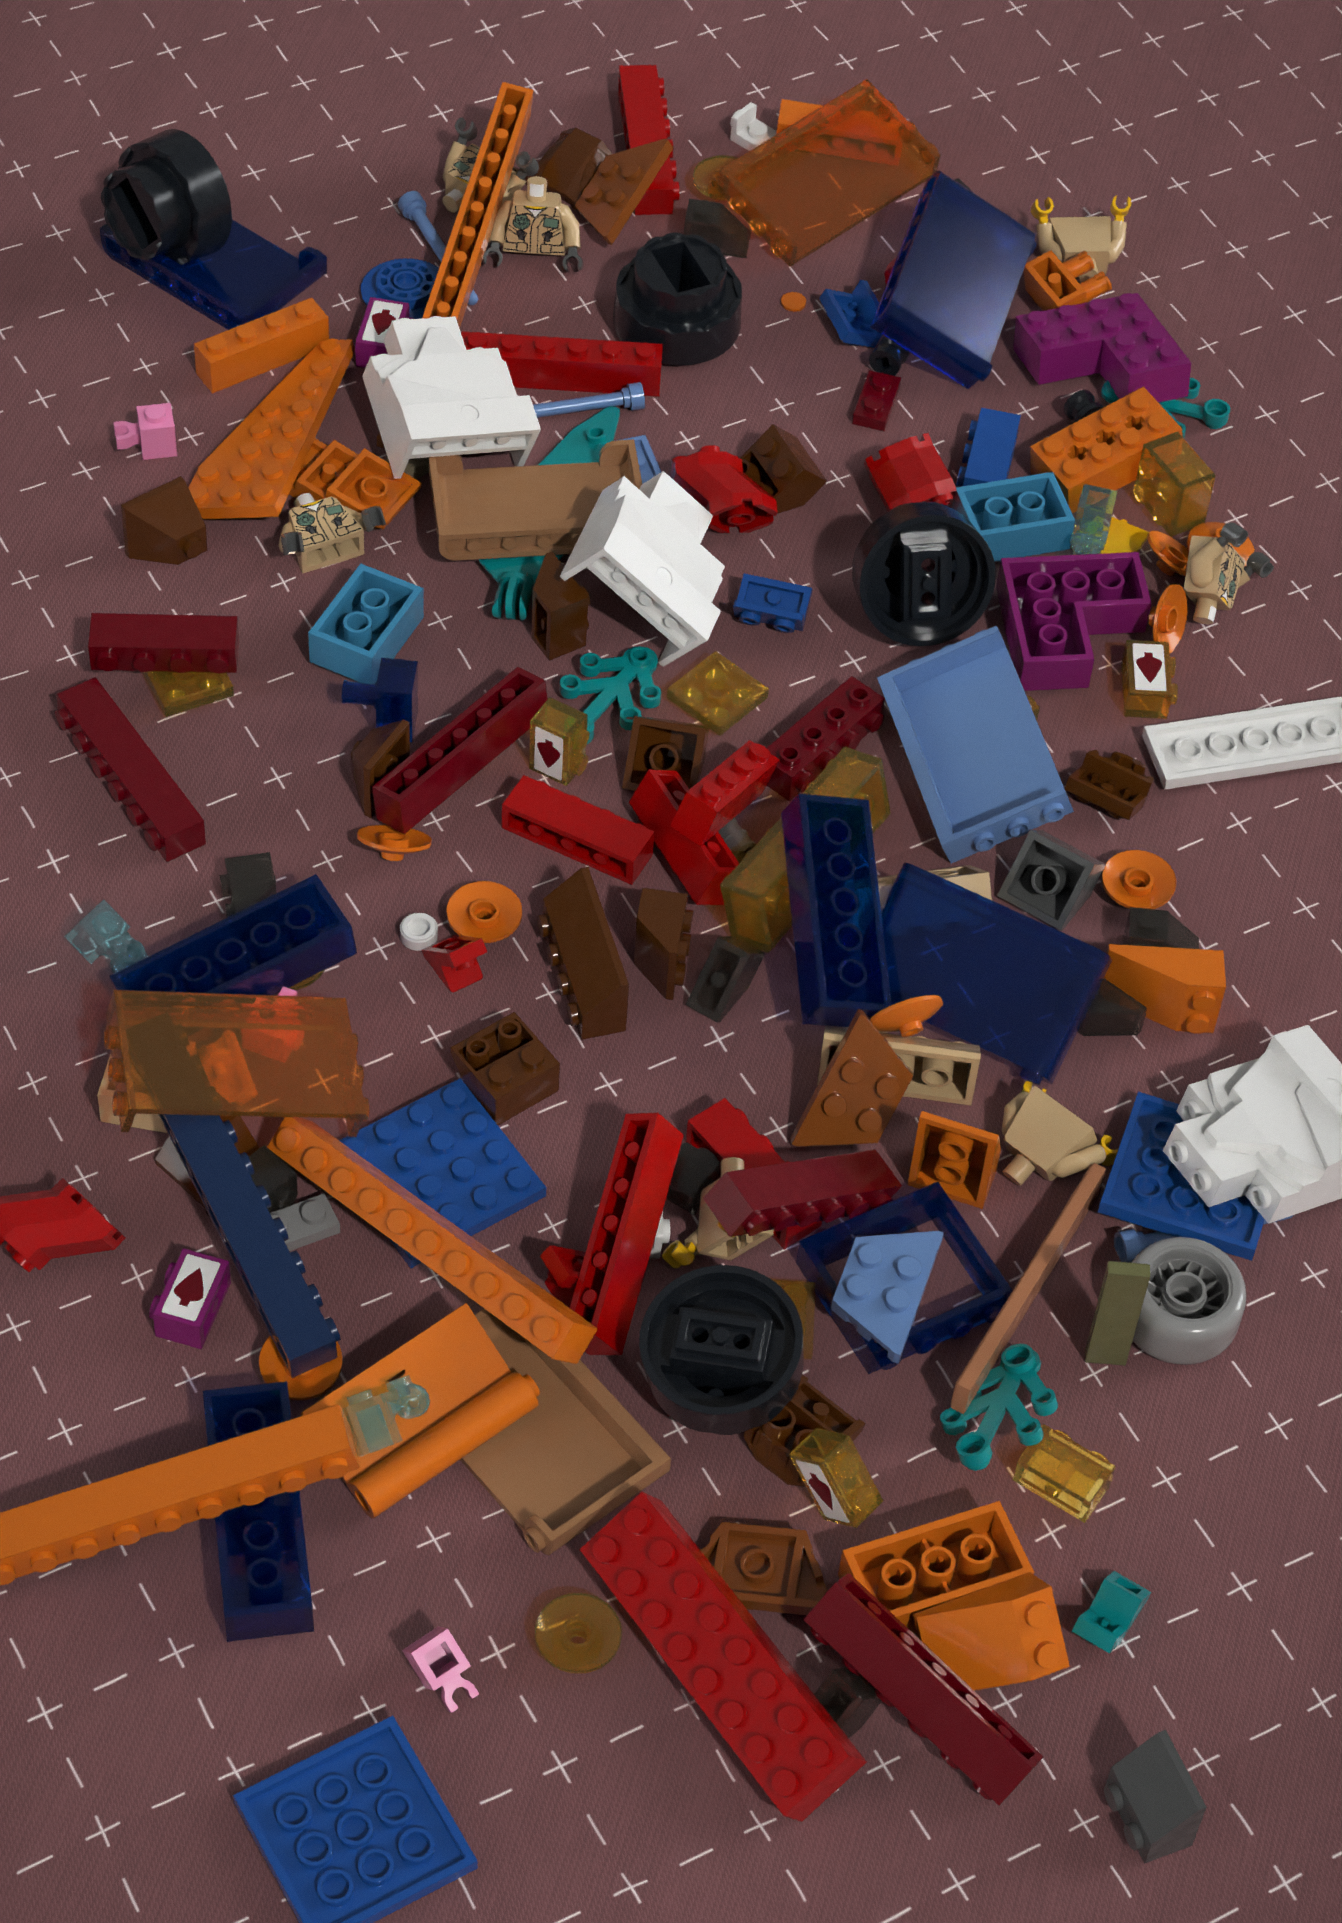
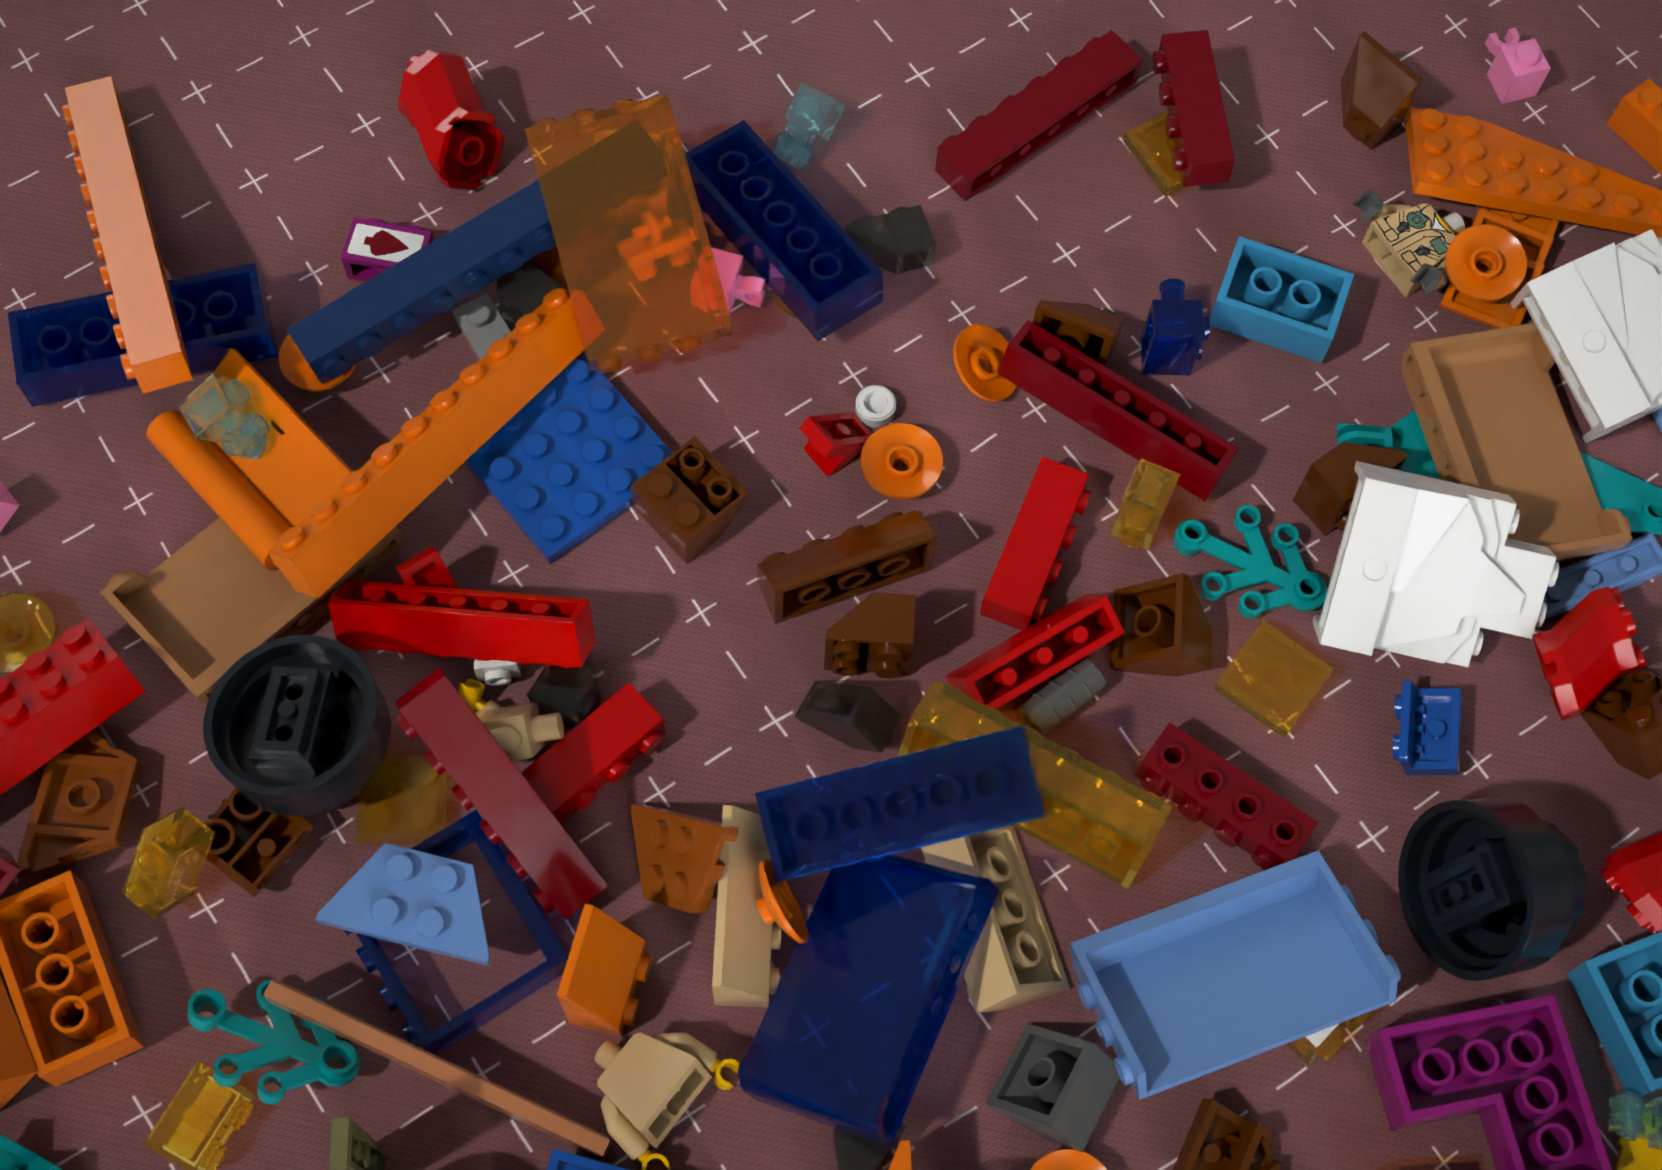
camera: 85 degrees right, 15 degrees up
red brick [670,740,780,847] -> none
none -> orange dish [1445,224,1527,301]

